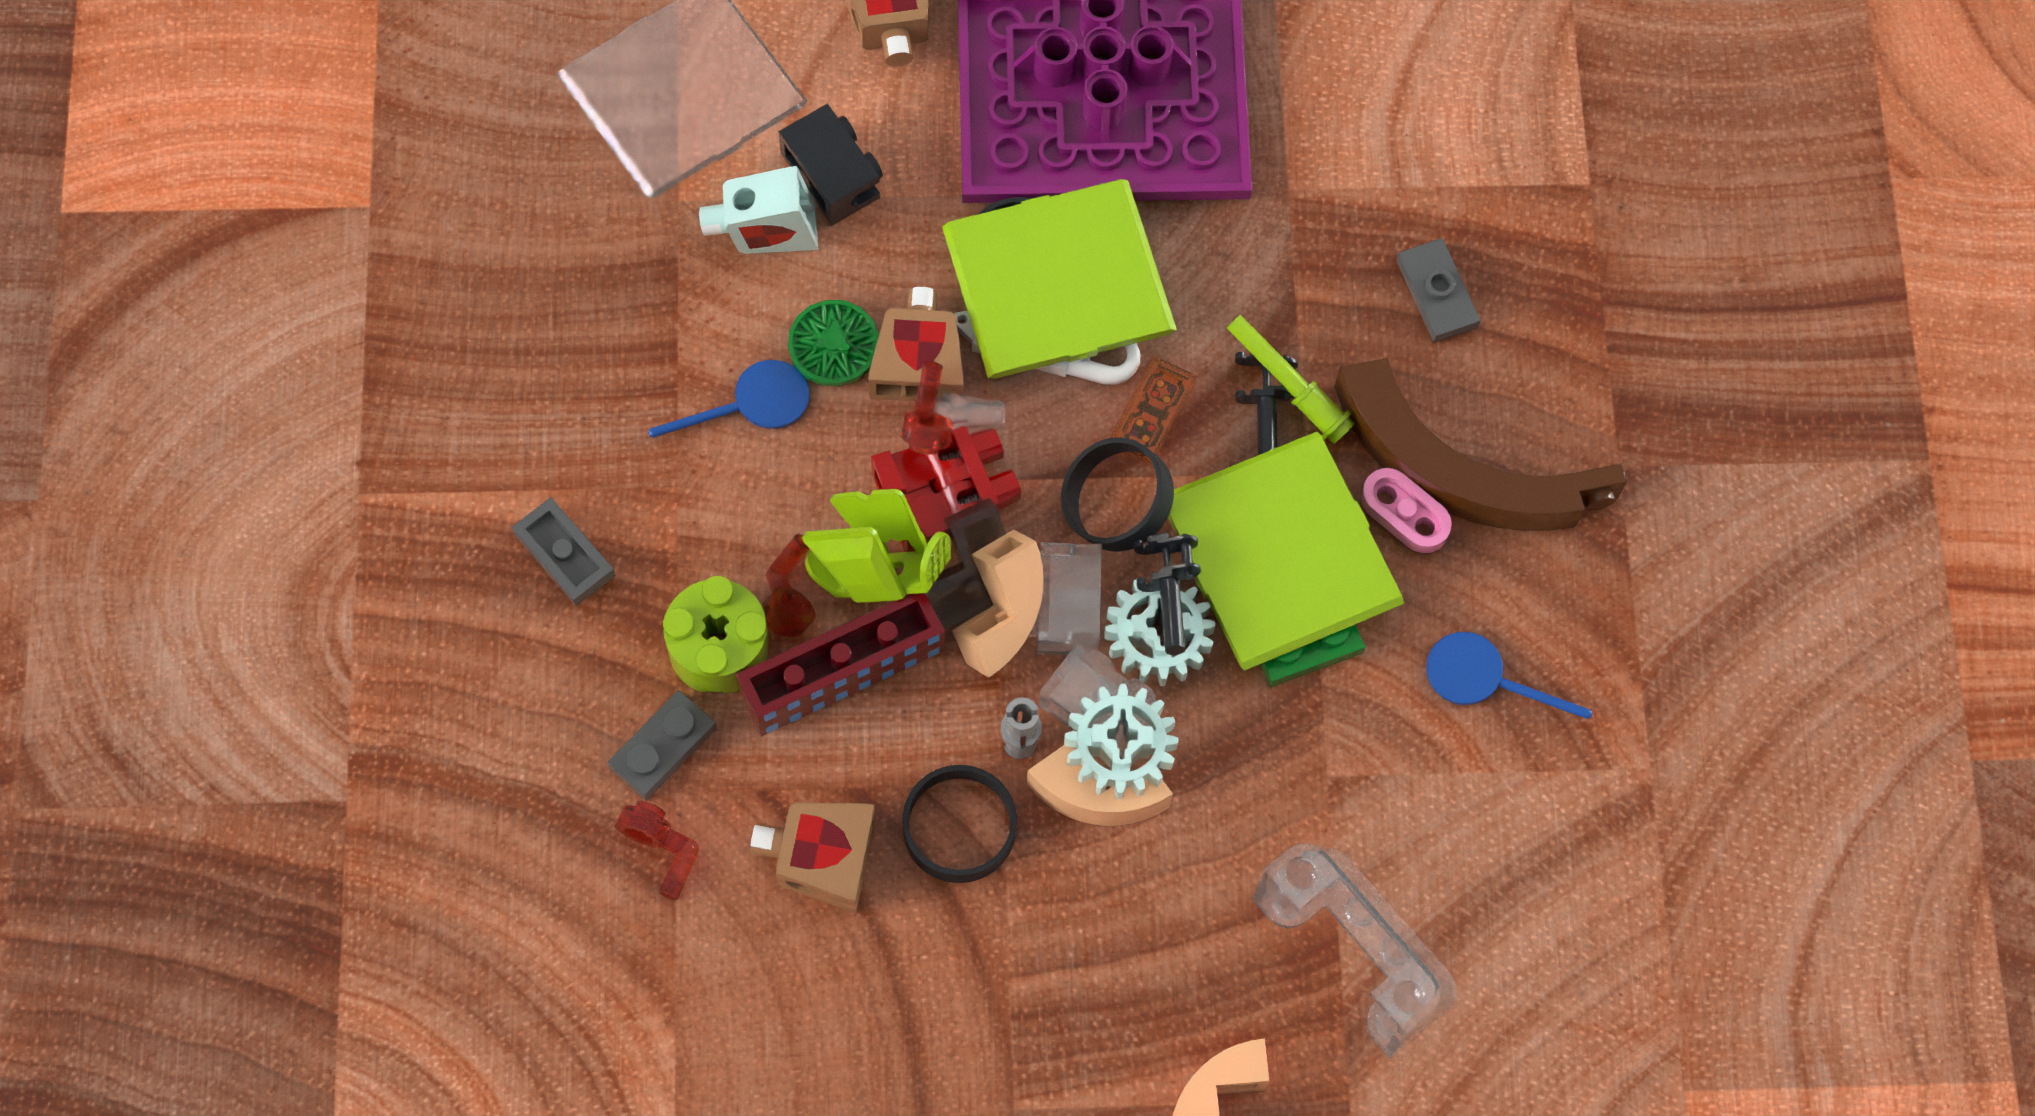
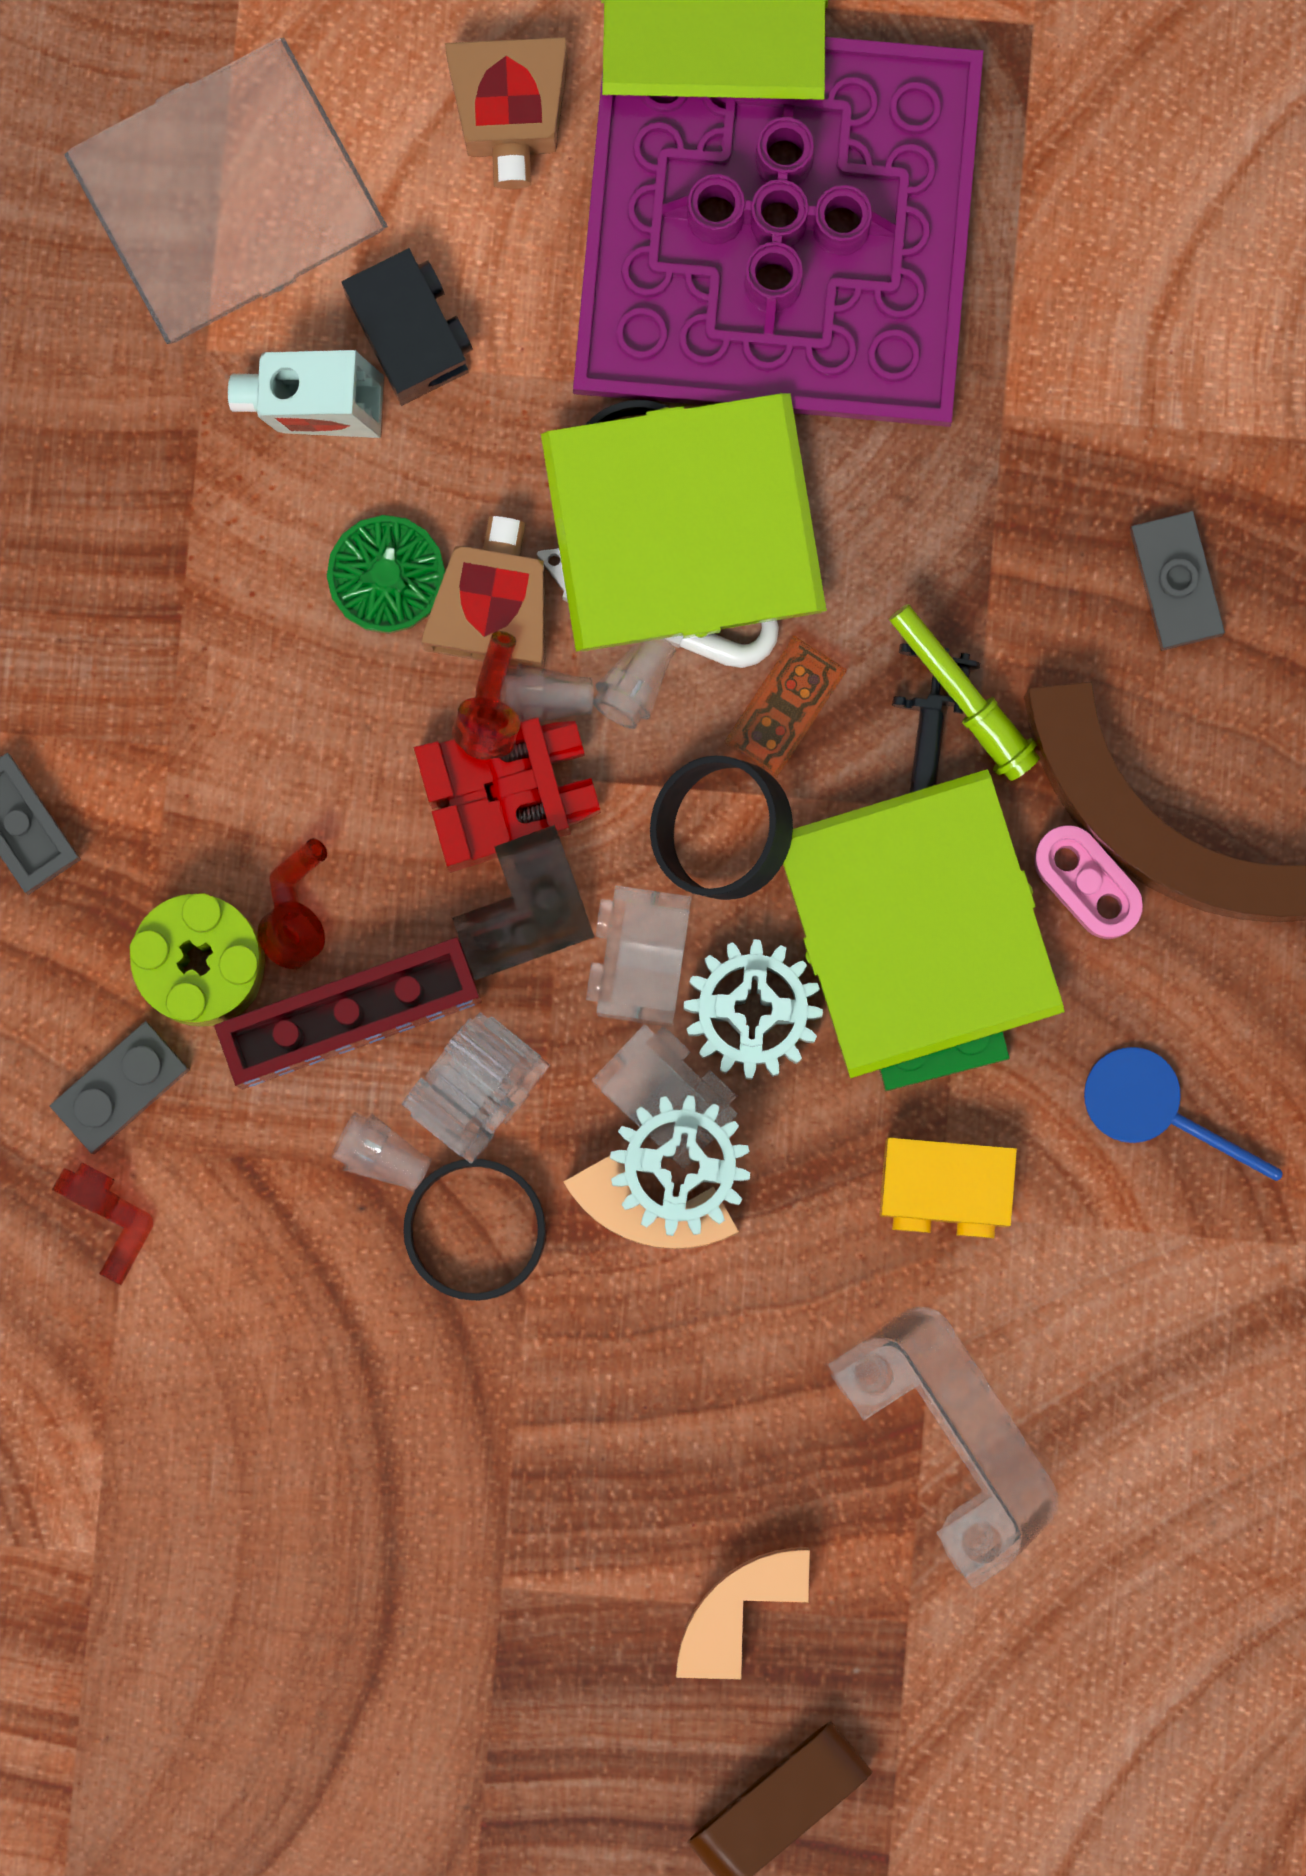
camera: 15 degrees right, 15 degrees up
blue piece [648,360,809,438] -> none
medium nougat torso [750,802,876,913] -> none
lime piece [802,489,951,603] -> none
light nougat brick [952,529,1044,678] -> none
light grey pin [1000,697,1042,759] -> none
black piece [1133,532,1201,655] -> none
none -> clear cone [331,1112,432,1192]
none -> clear brick [402,1012,551,1164]
none -> clear cone [593,638,676,729]
none -> yellow brick [879,1138,1017,1239]

